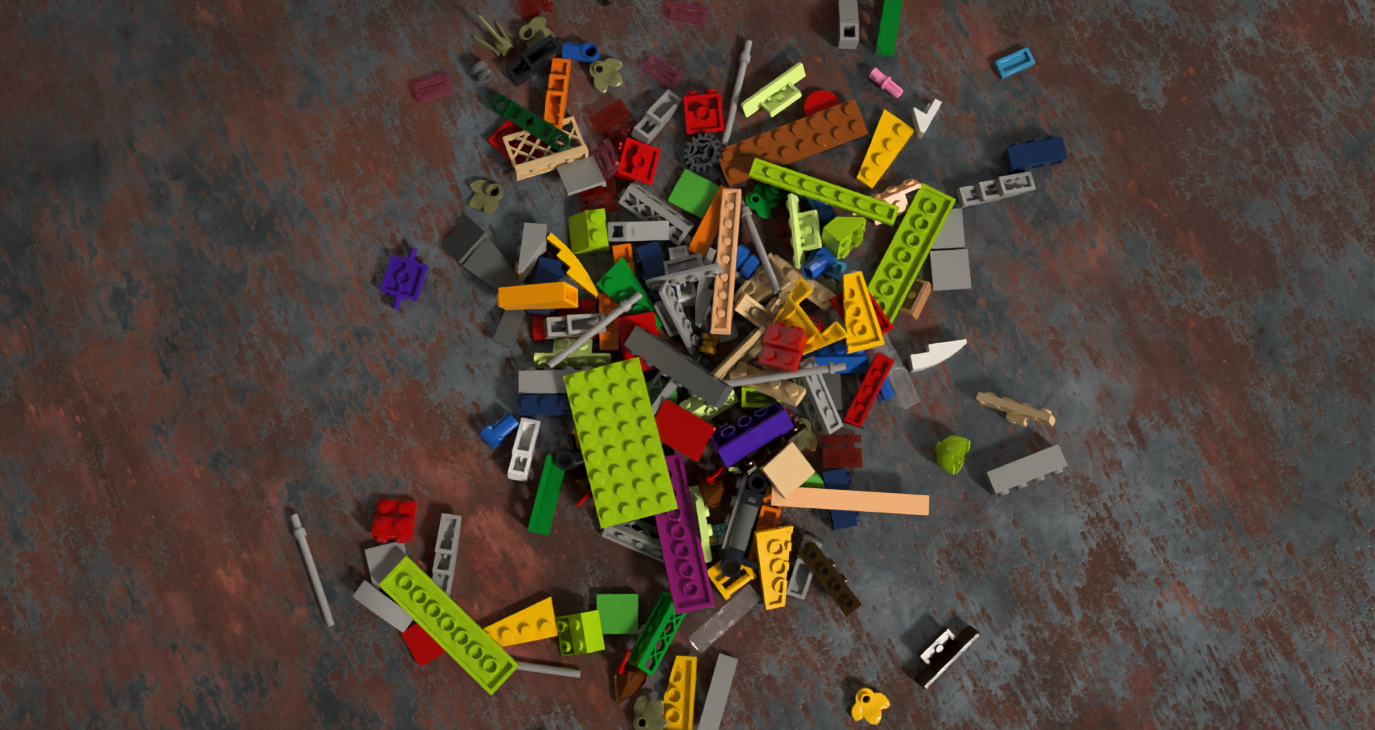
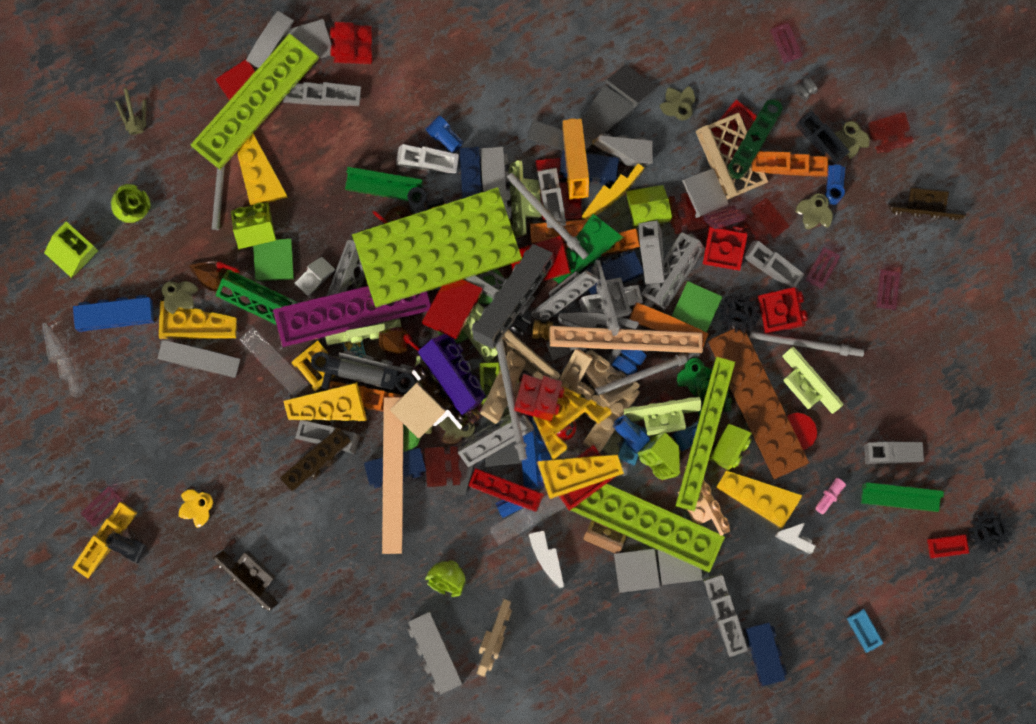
camera: 85 degrees right, 0 degrees up
dark purple plate [380,247,429,310] -> none
olive plant [473,15,514,56] -> none
none -> white slope [295,257,335,297]
none -> lime slope [709,424,752,471]

